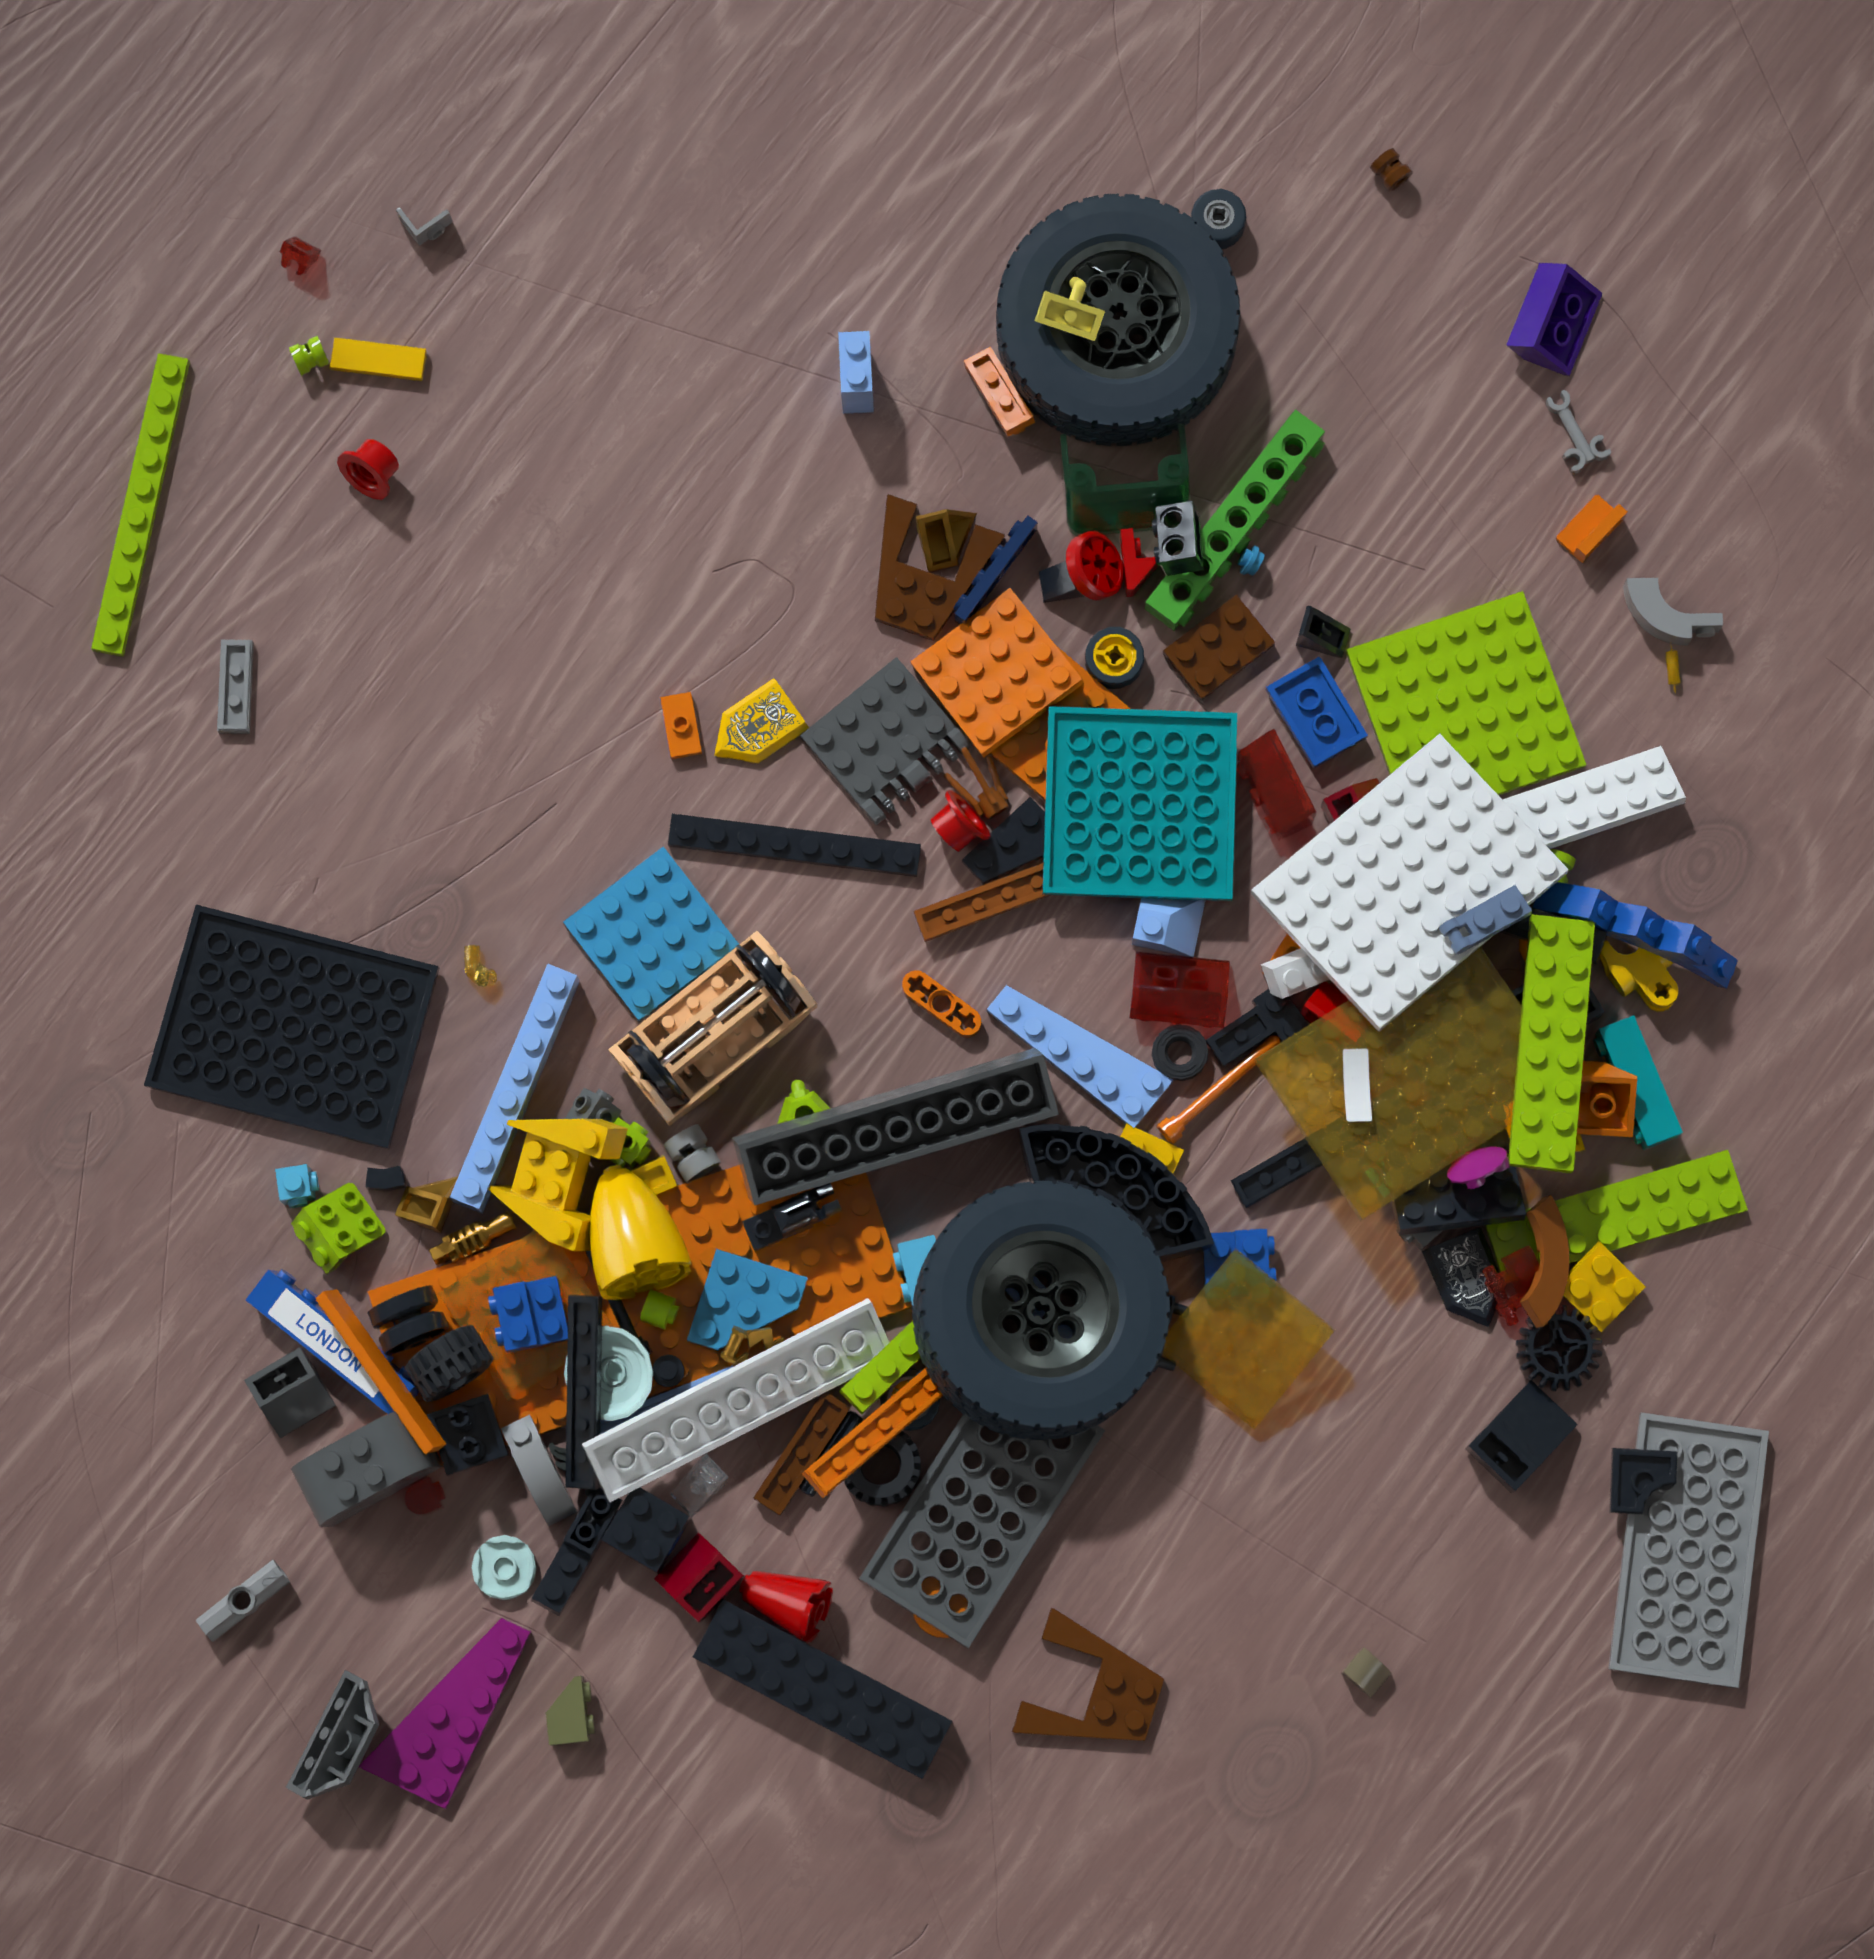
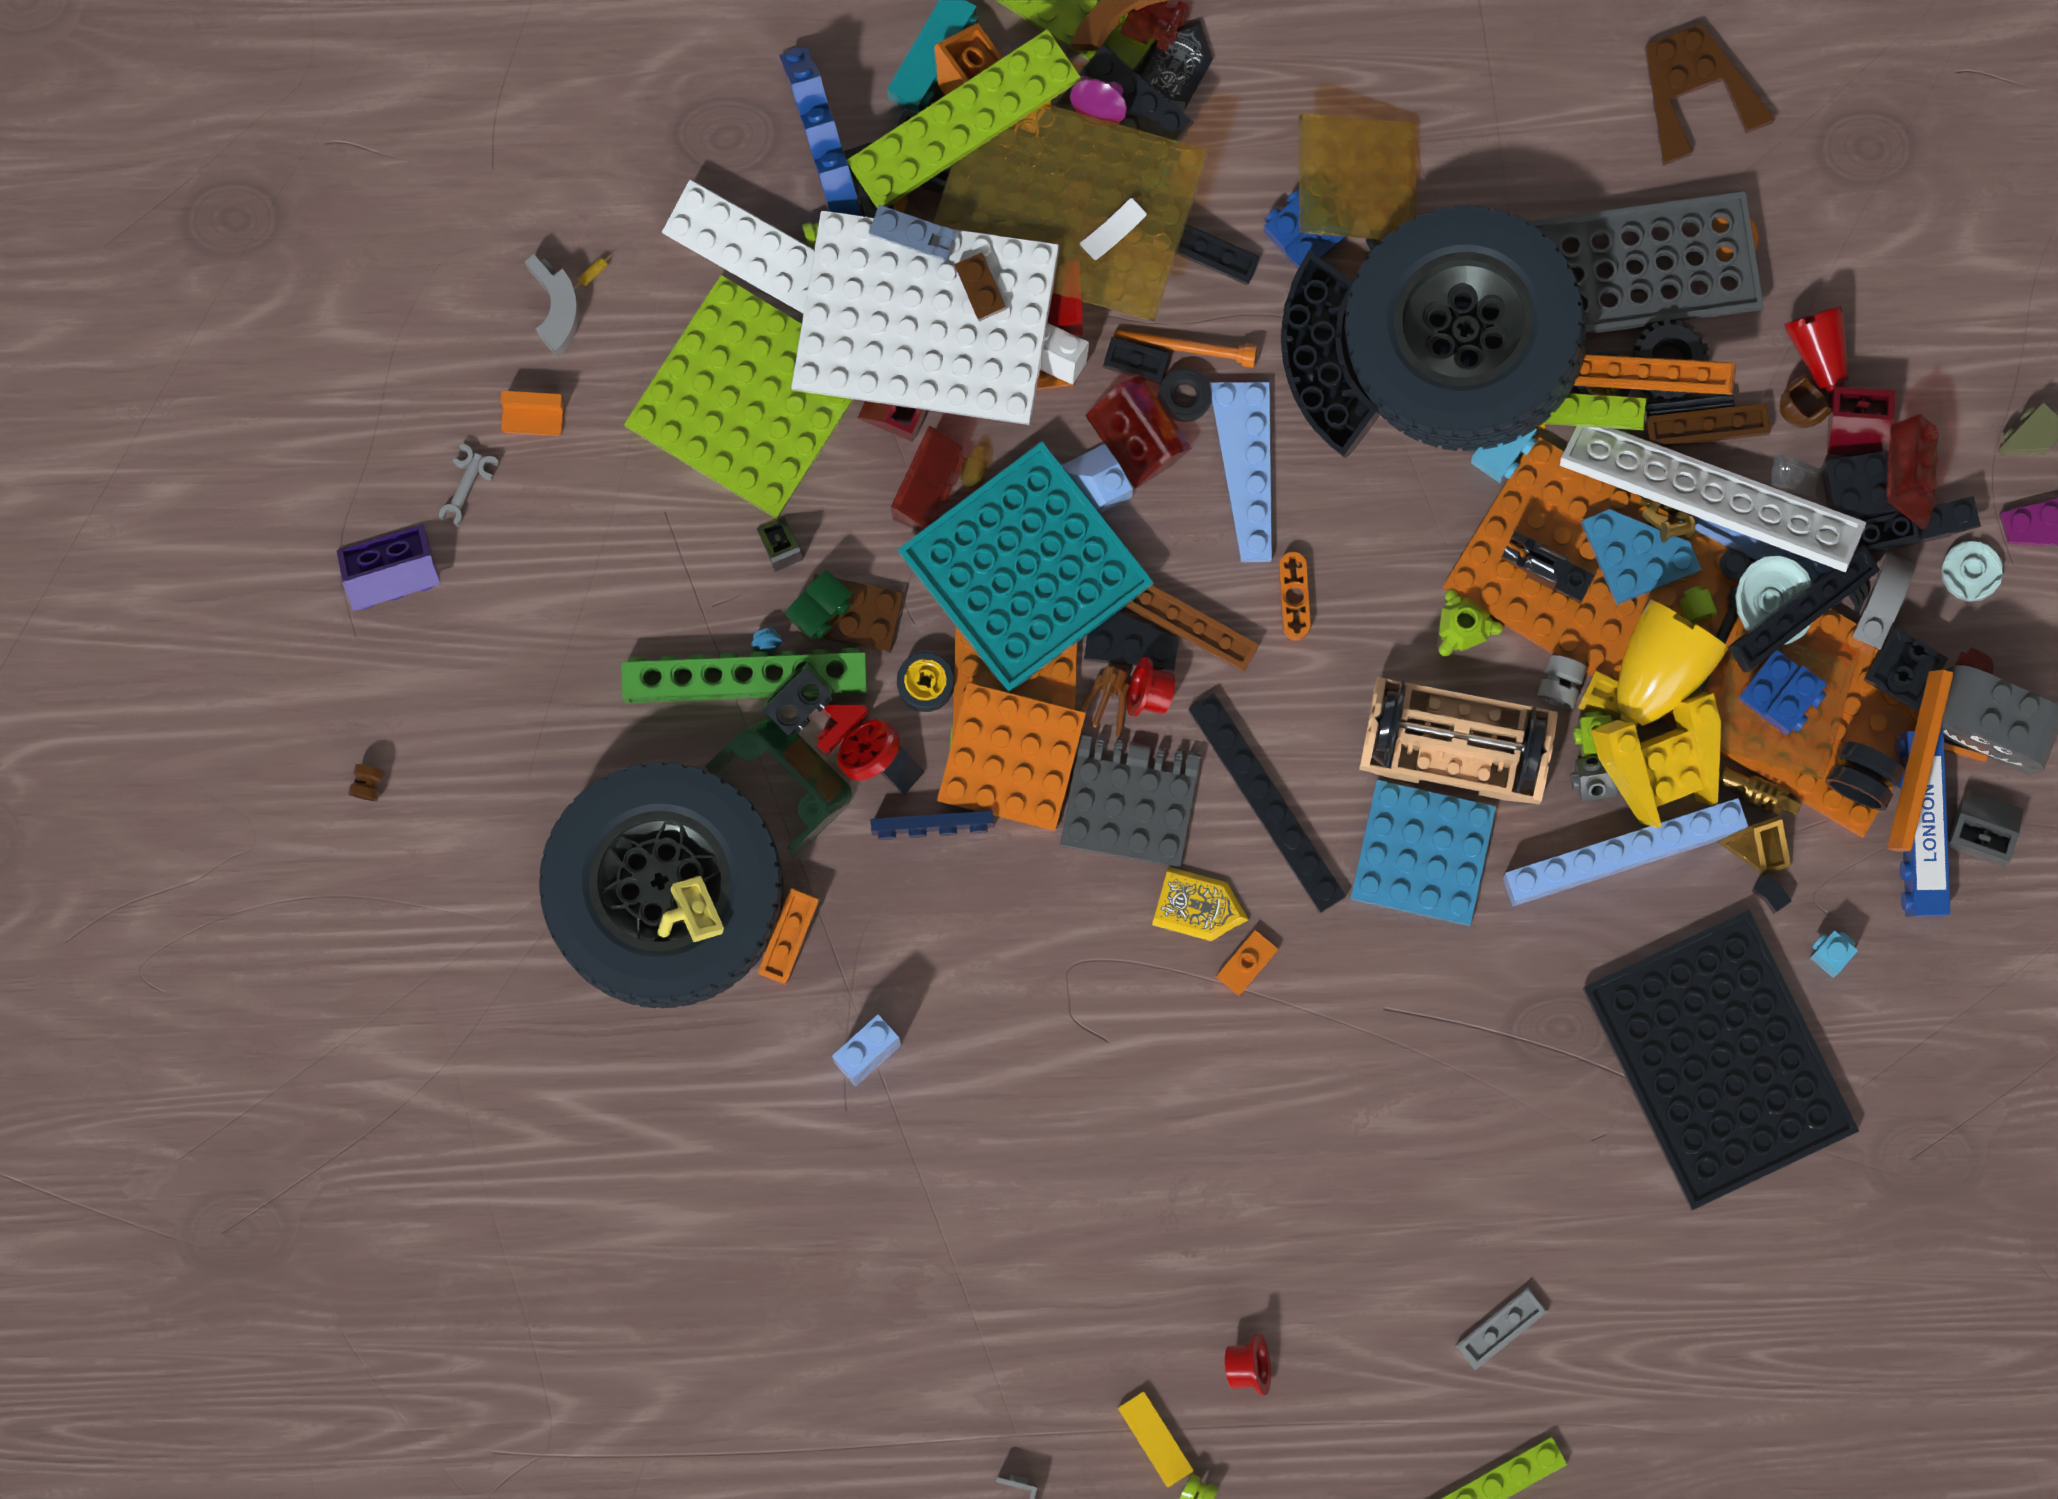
camera: 130 degrees left, 0 degrees up
lime bracket [291,1183,386,1274] -> none
black tyre [405,1325,494,1402] -> none
clear yellow arm [464,945,497,987] -> none
black brick [693,1600,953,1780] -> none
dark grey brick [732,1048,1059,1205] -> none
reddish brown wing [875,494,1005,641] -> none
pearl gold slope [916,509,977,572] -> none
yellow plate [1120,1123,1184,1174] -> none
black wheel [1191,189,1247,249] -> none
black plate [1252,989,1315,1053] -> none
blue plate [1265,656,1368,769] -> none
yellow piece [1599,940,1678,1012] -> none
none -> dark green brick [784,569,853,641]
none -> reddish brown plate [954,252,1007,322]
none -> clear yellow cylinder [960,446,987,488]
none -> reddish brown hair [1780,375,1832,428]
none -> clear red slope [1887,414,1939,529]

